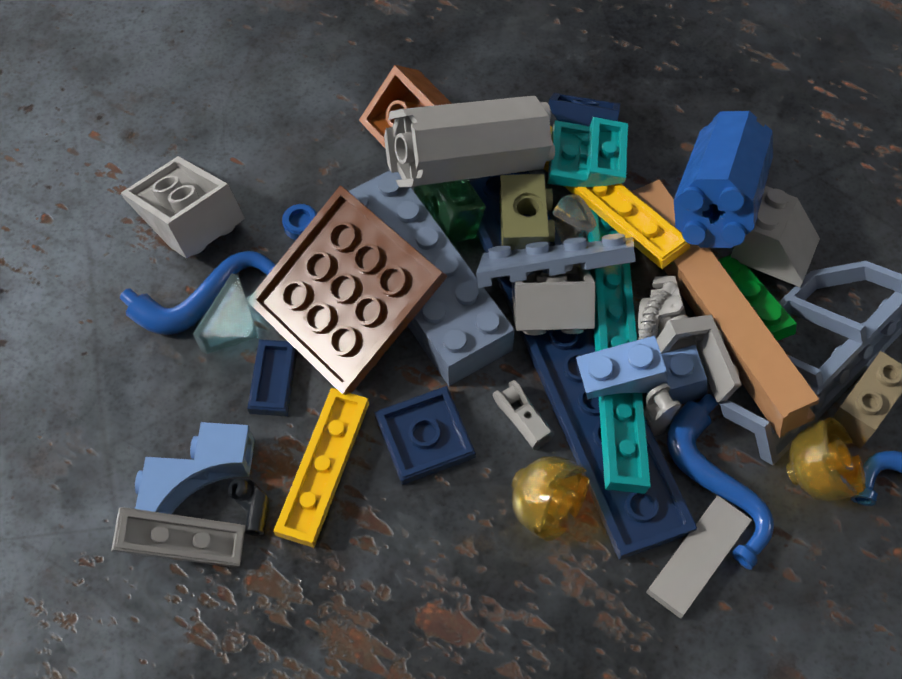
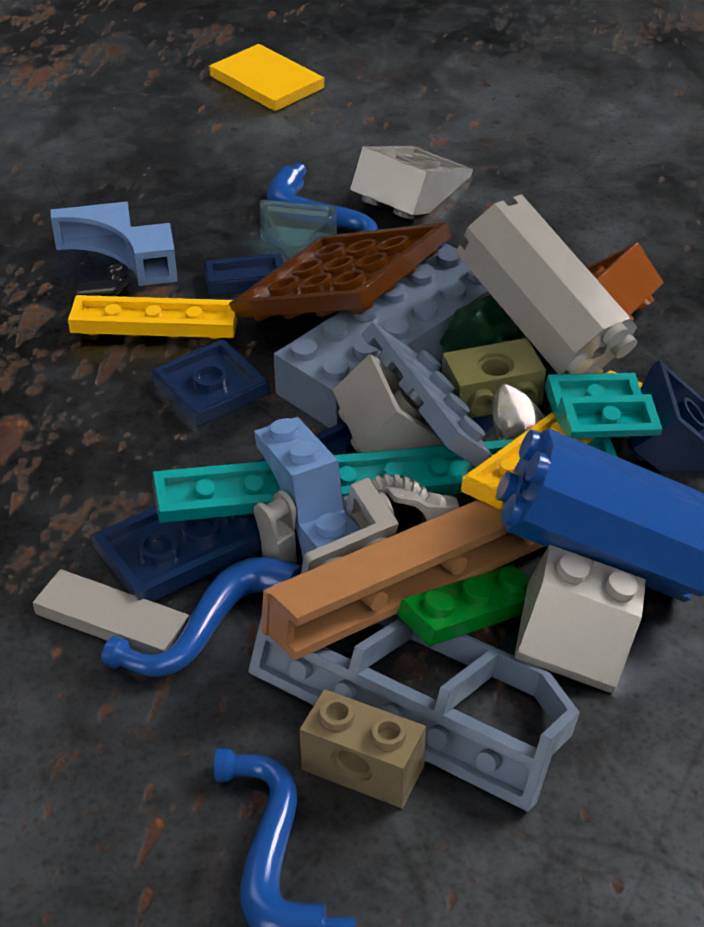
camera: 75 degrees right, 20 degrees down
light grey tile [111,507,246,568] -> none
light grey bar [493,380,555,450] -> none
clear yellow cylinder [512,456,589,541] -> none
clear yellow cylinder [786,417,865,502] -> none

